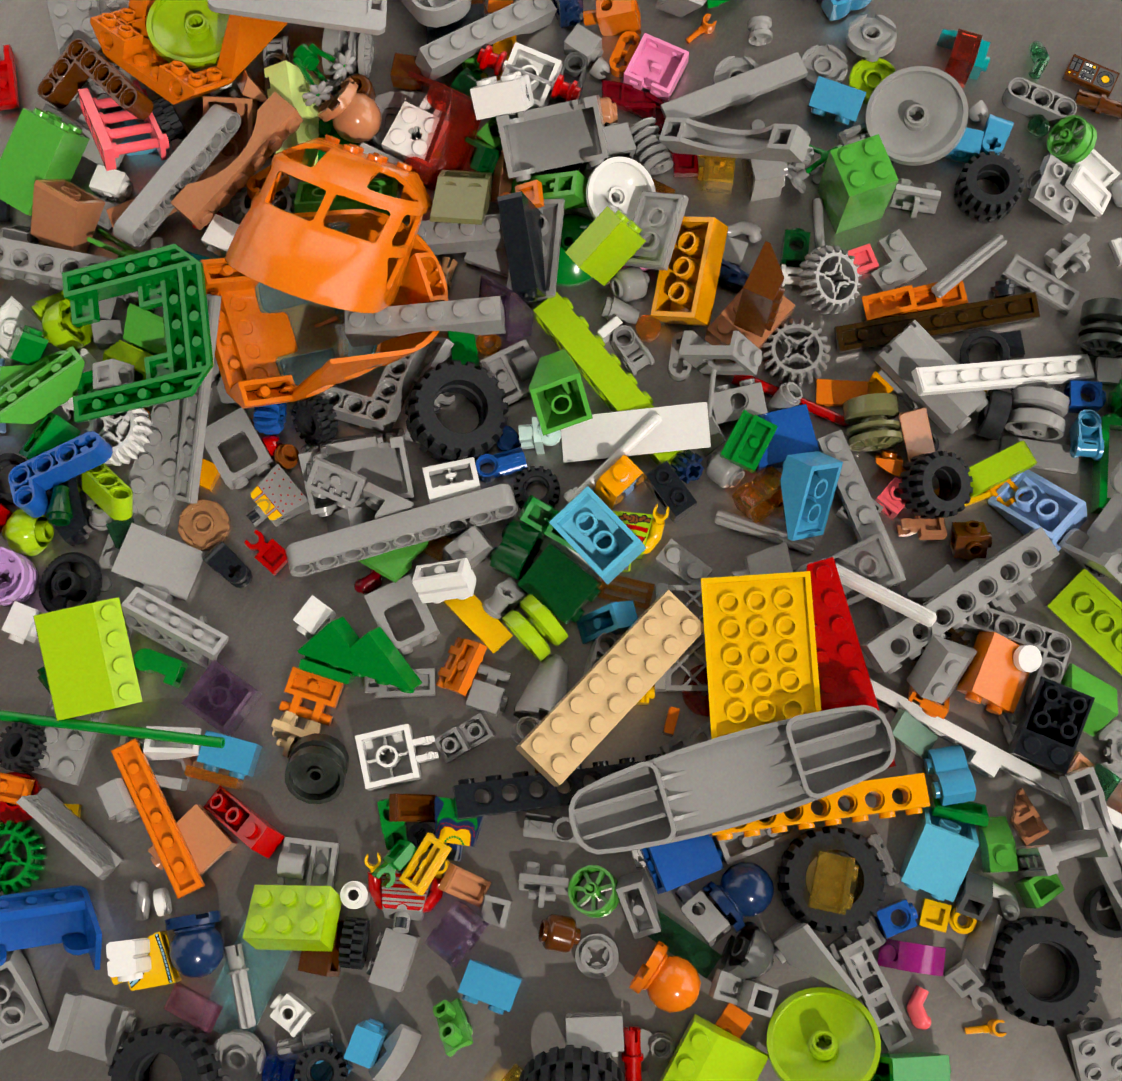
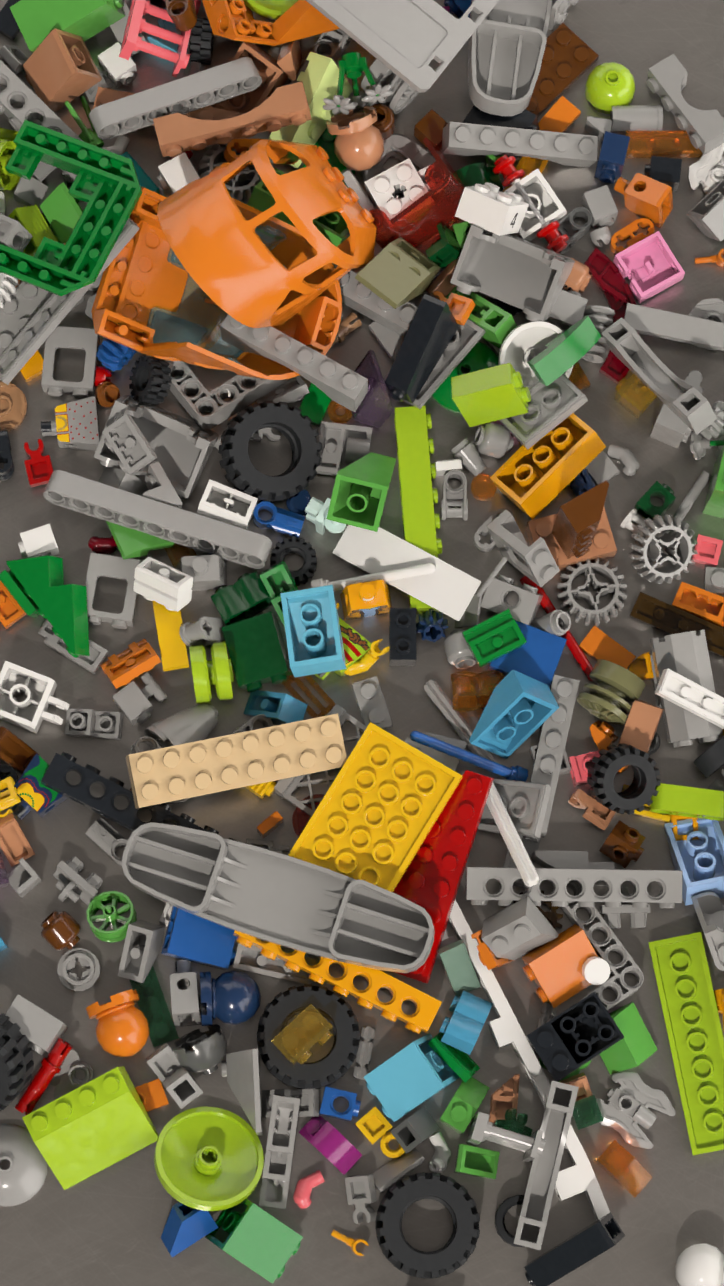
camera: 25 degrees right, 0 degrees up
none -> blue piece [410,731,528,782]
none -> clear green tile [494,1109,533,1137]
none -> slope [527,315,602,386]

